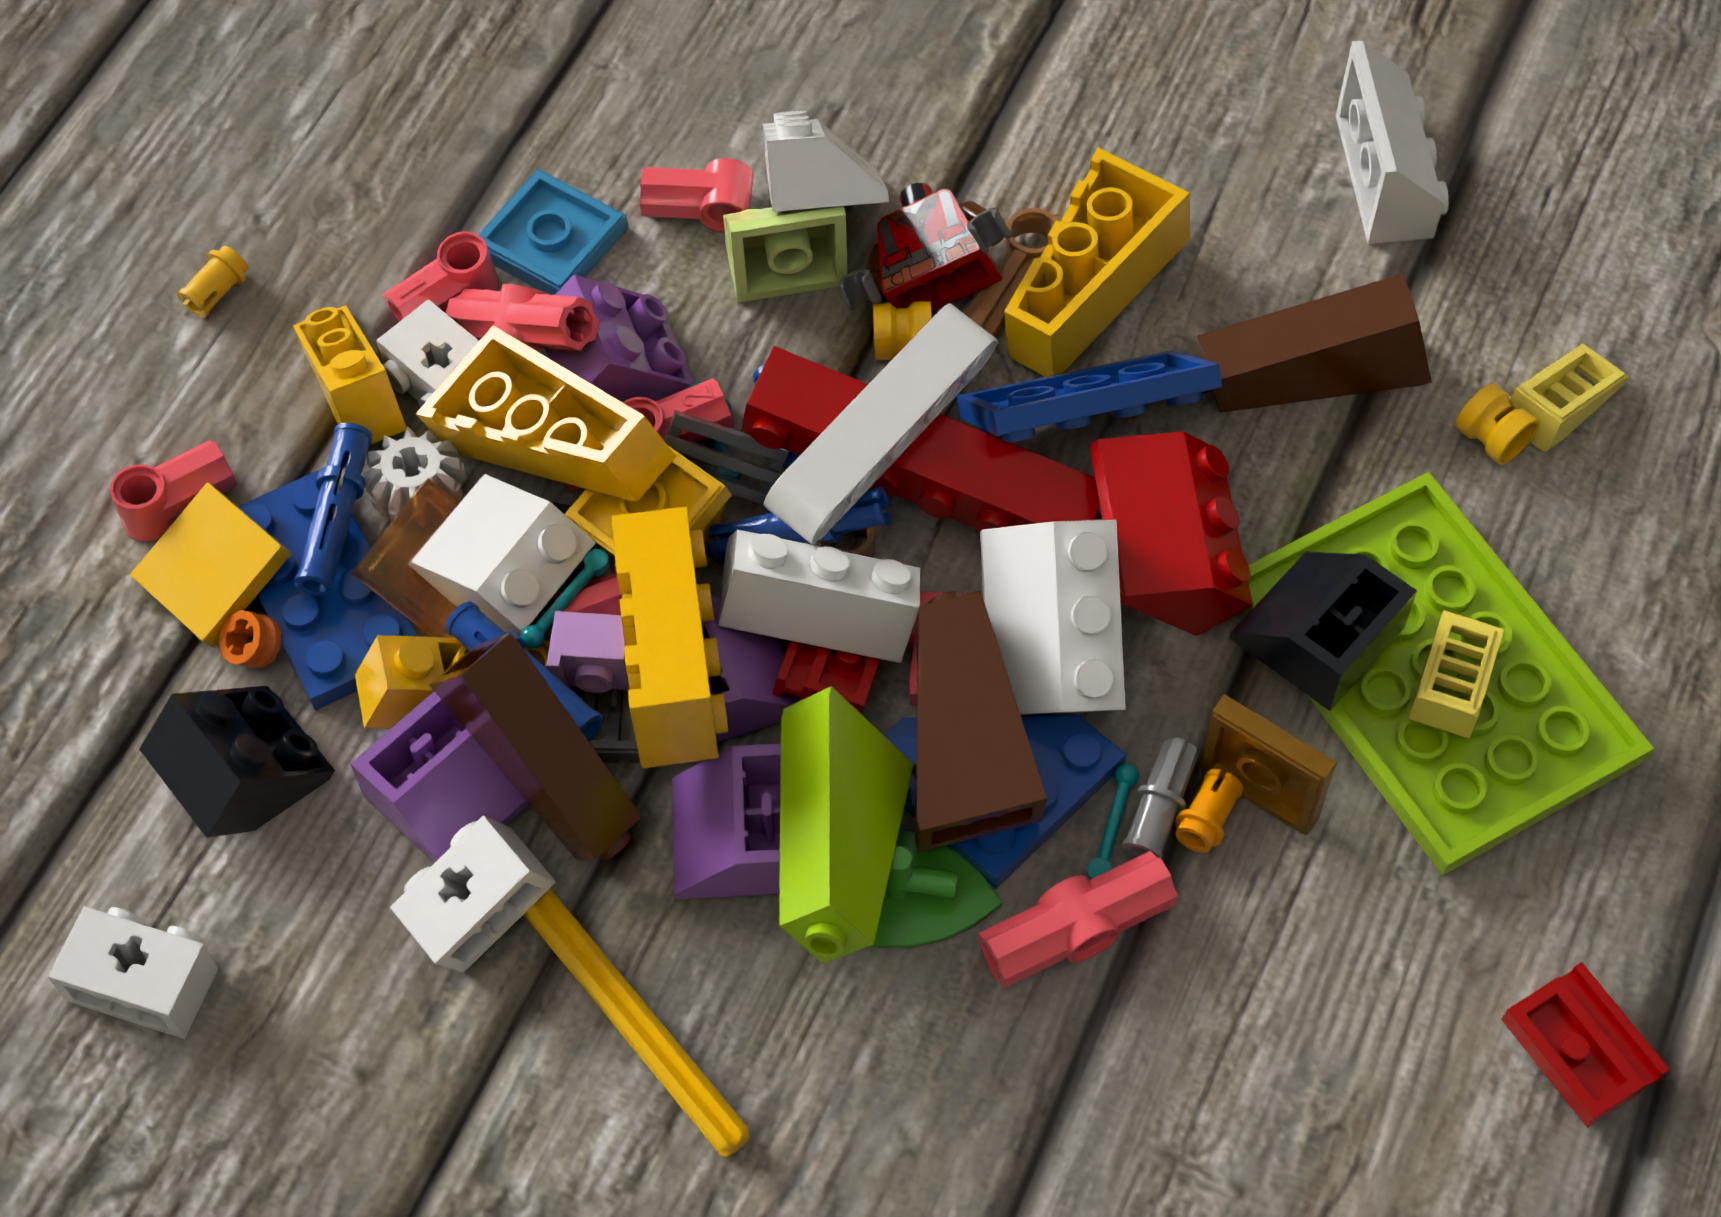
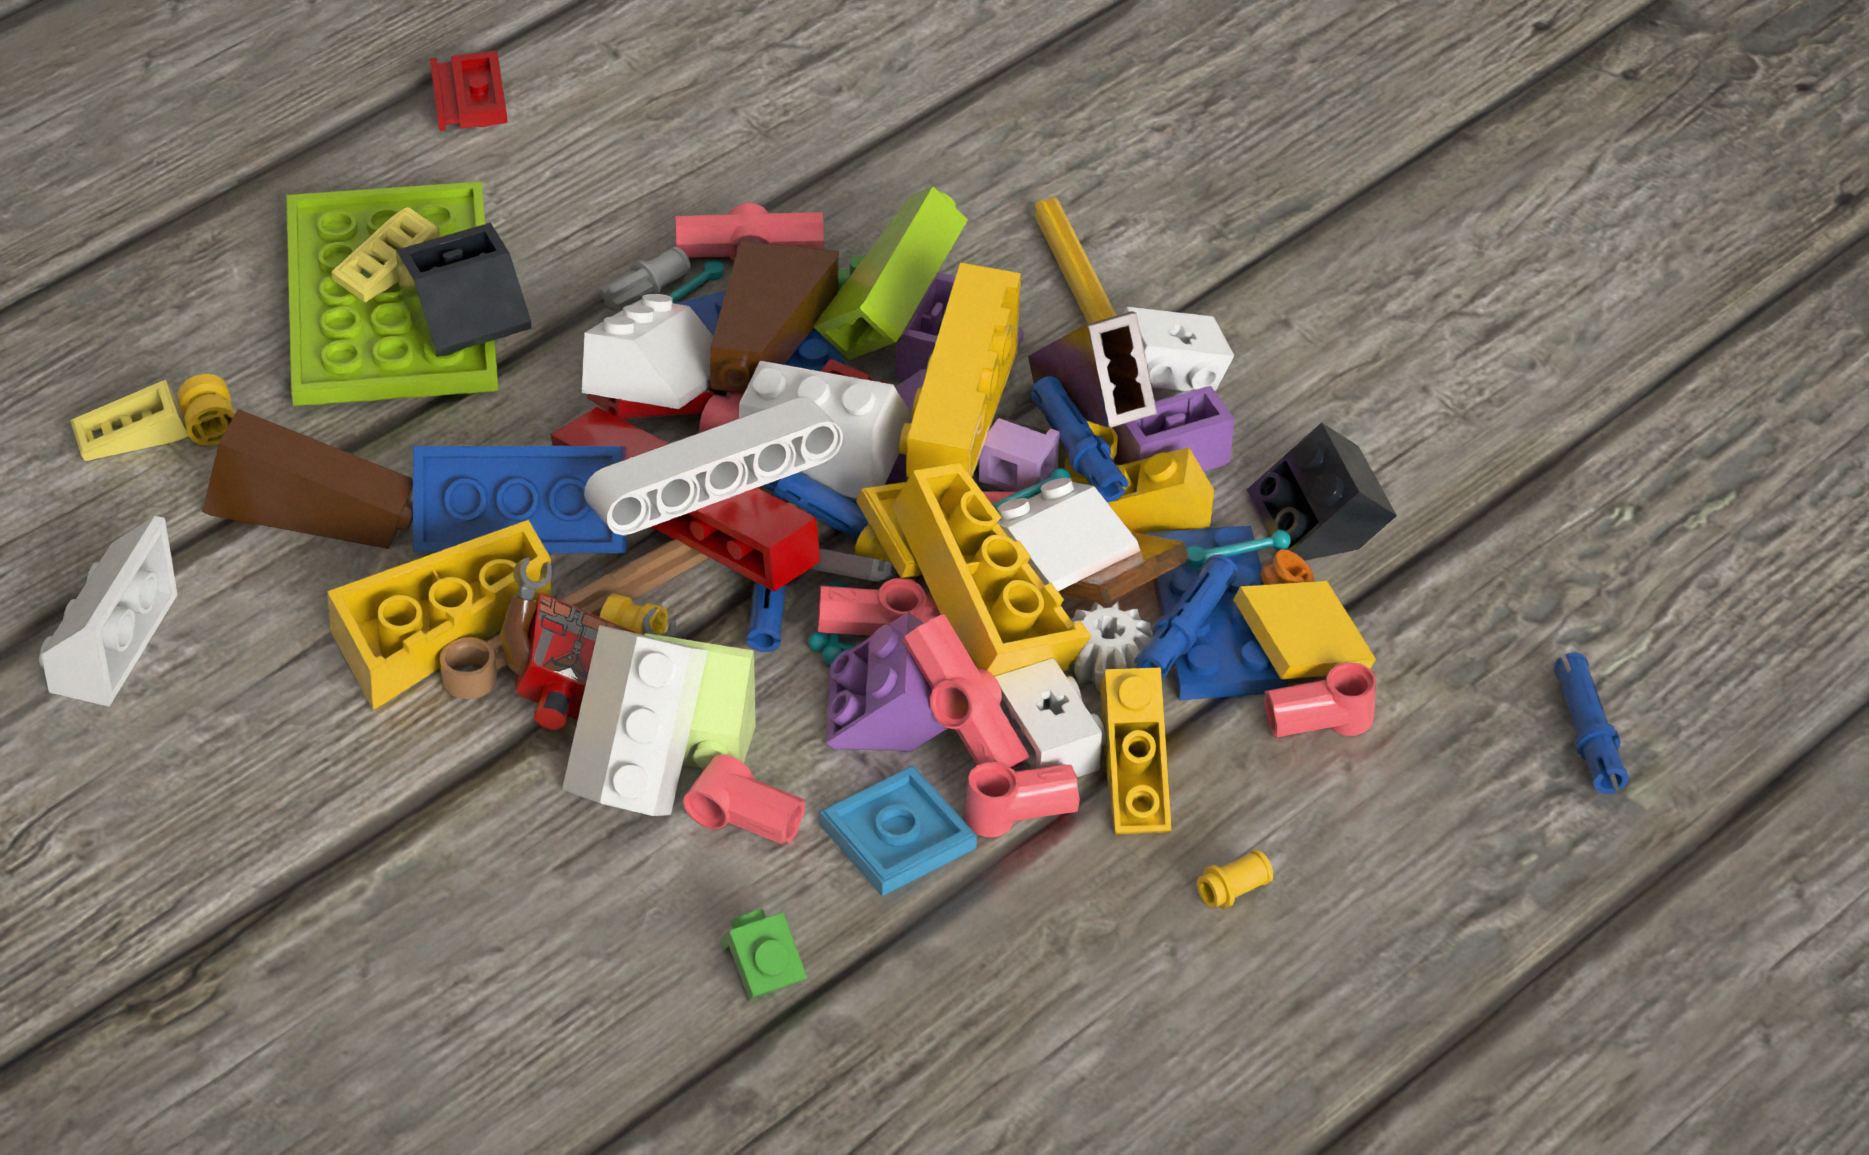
camera: 160 degrees left, 15 degrees down
white brick [48,906,218,1039] -> none
red slope [1090,431,1253,636] -> none
light orange pin [1175,769,1244,853] -> none
pearl gold tile [1199,694,1337,835] -> none
none -> bright green bracket [720,909,807,1000]
none -> teal hinge [1184,530,1291,568]

